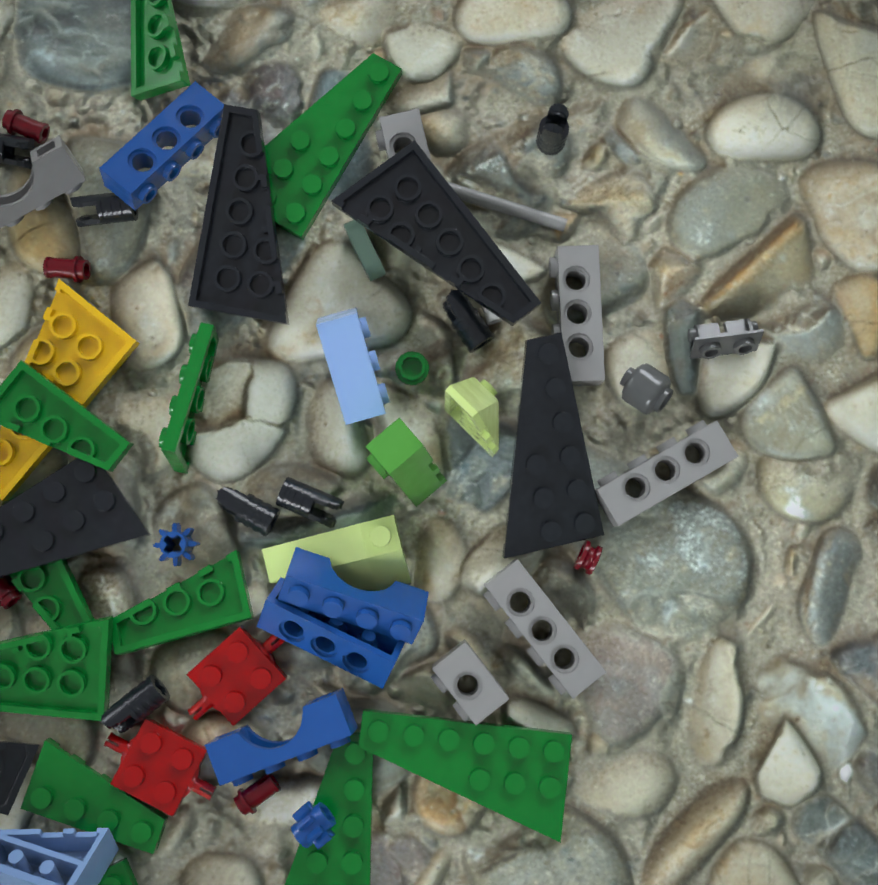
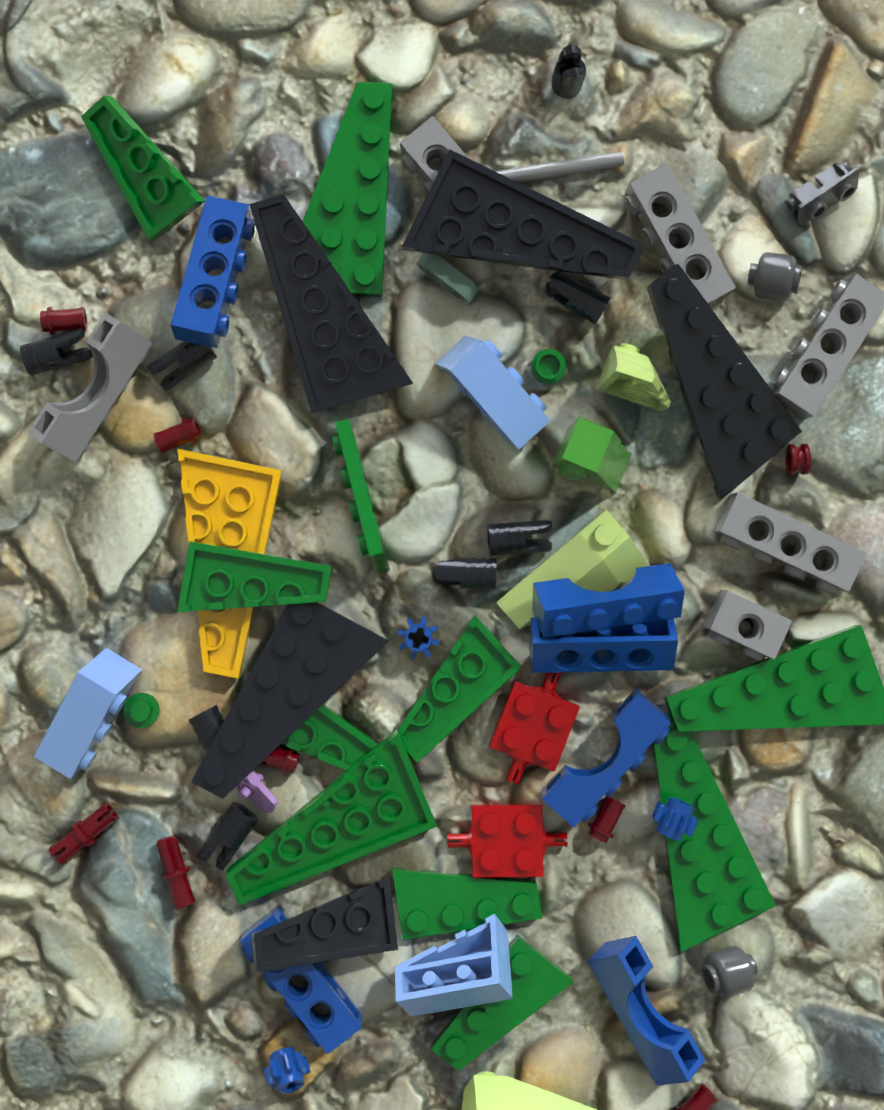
camera: 25 degrees left, 5 degrees up
black hinge [101,674,170,733] -> none

